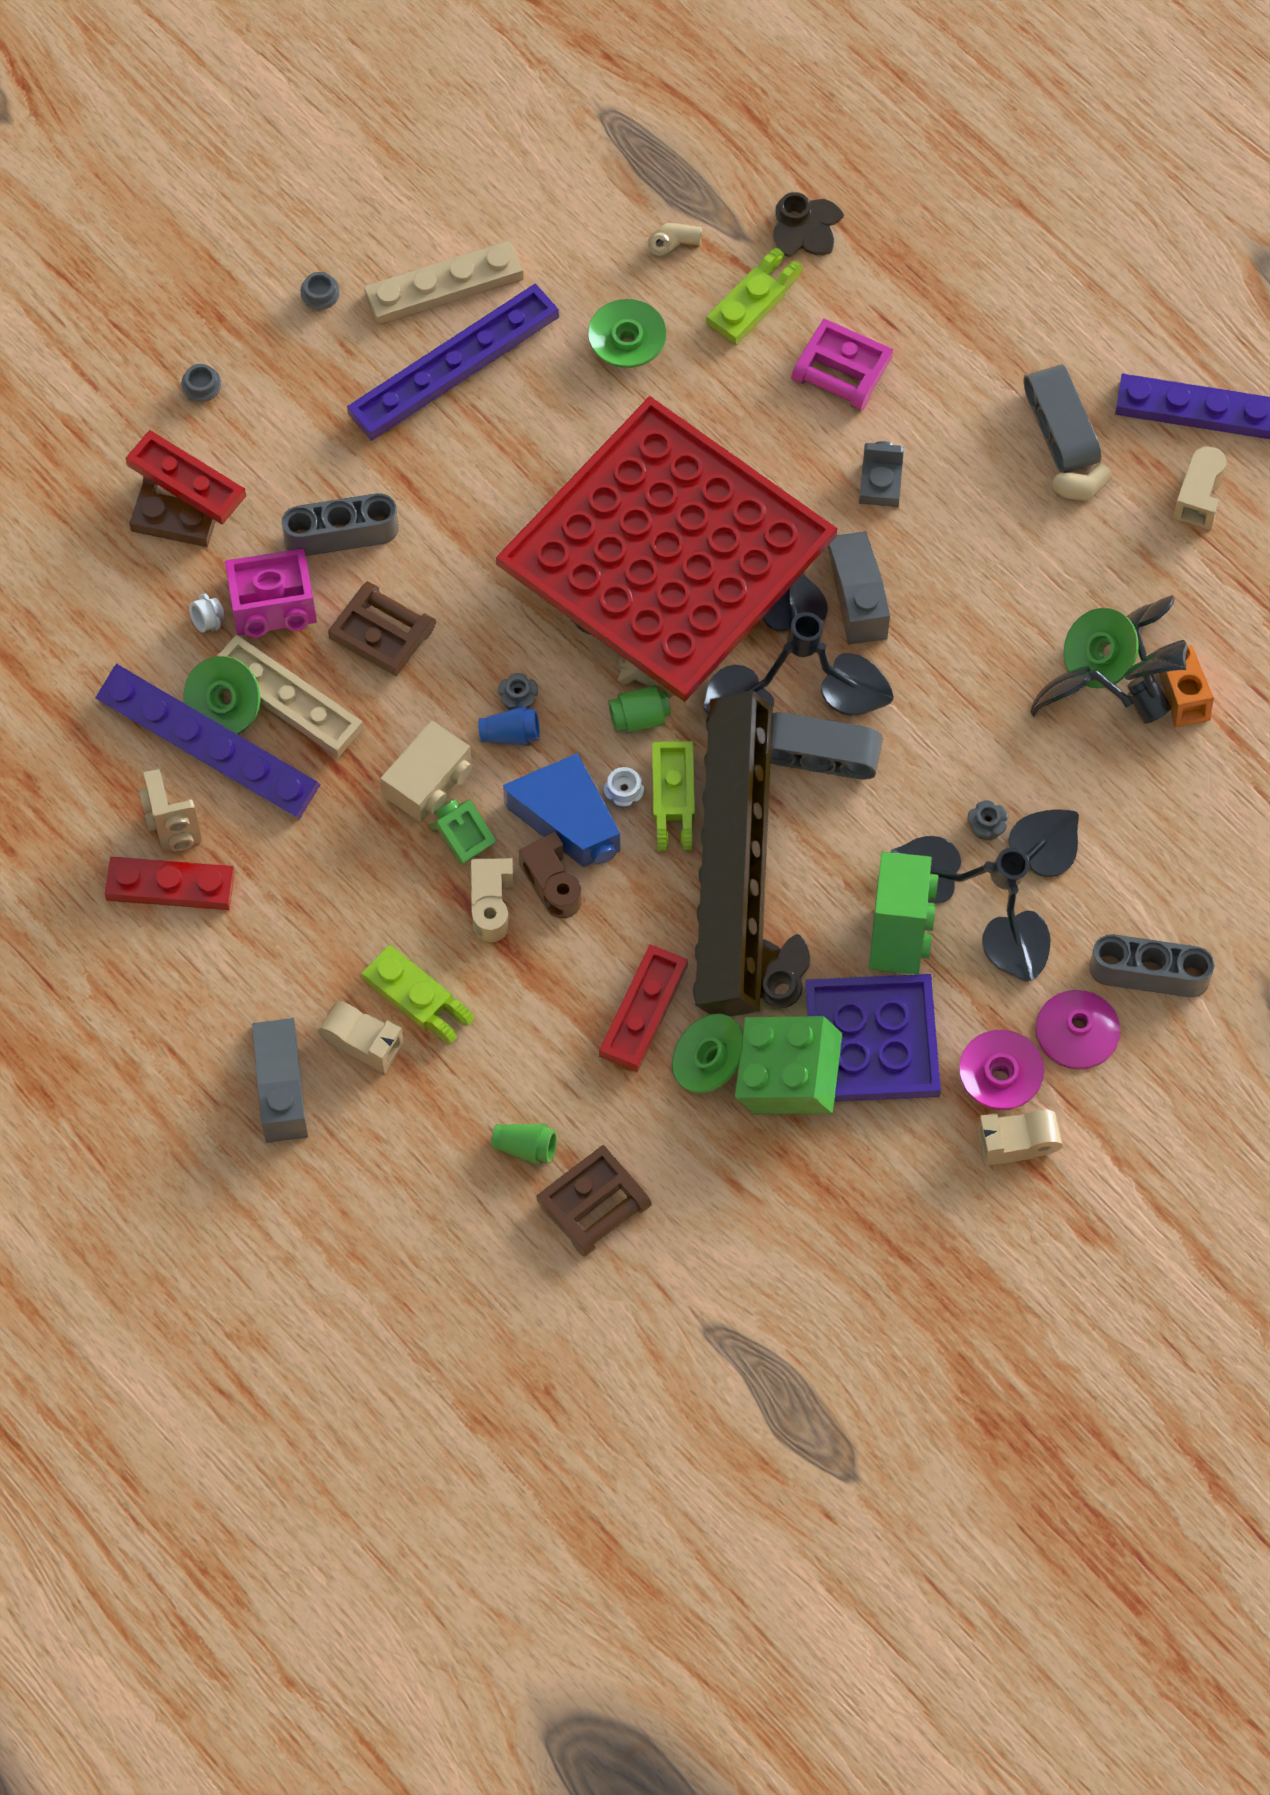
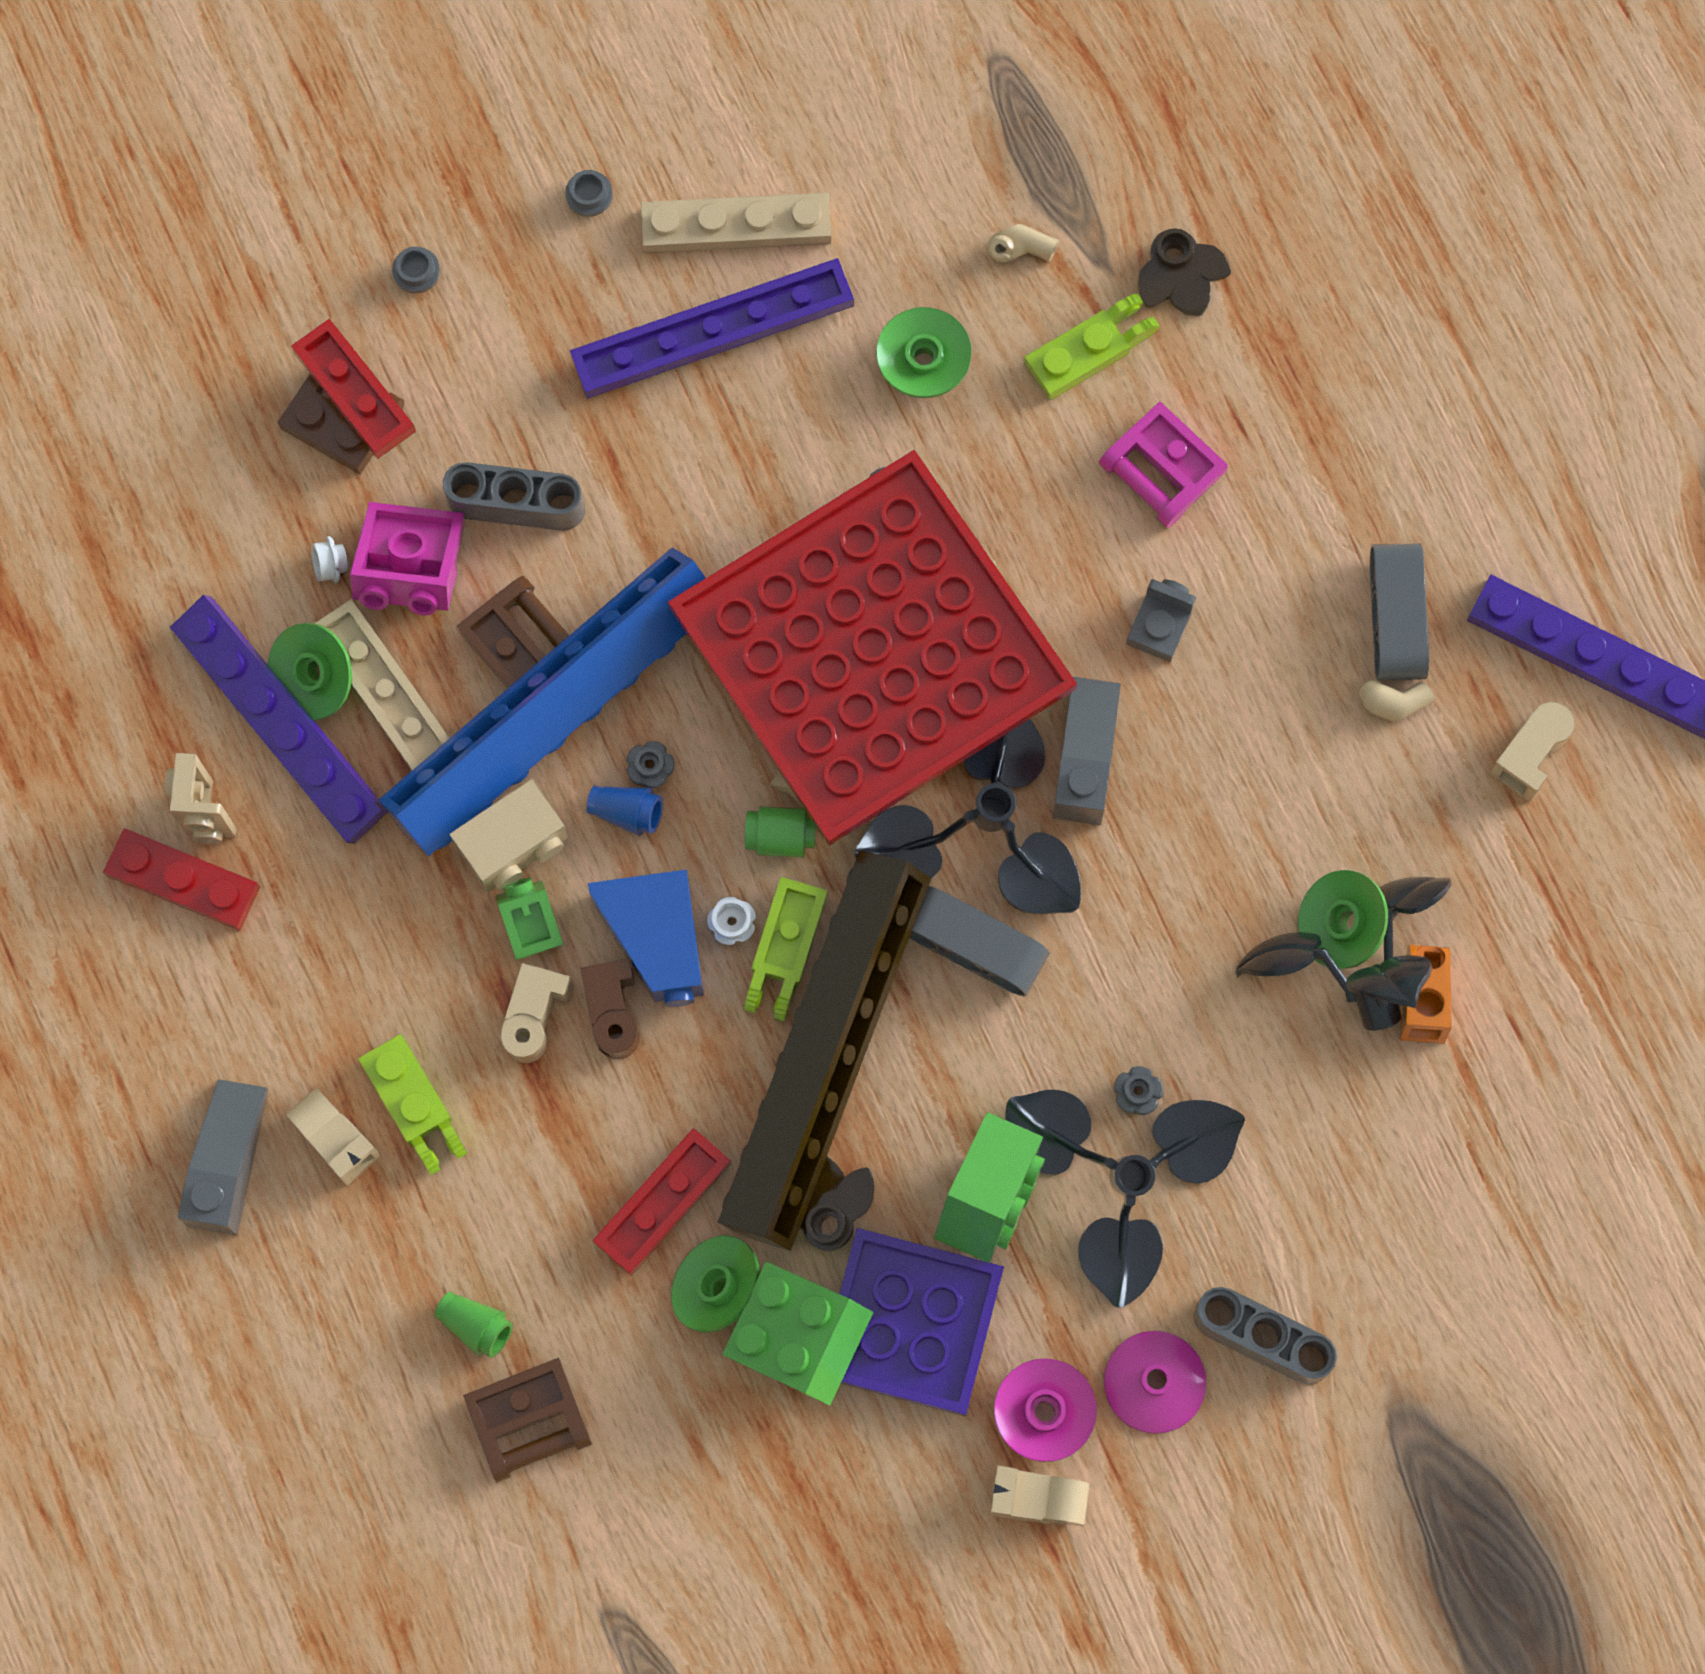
camera: 20 degrees right, 10 degrees up
none -> blue brick [378,547,706,857]

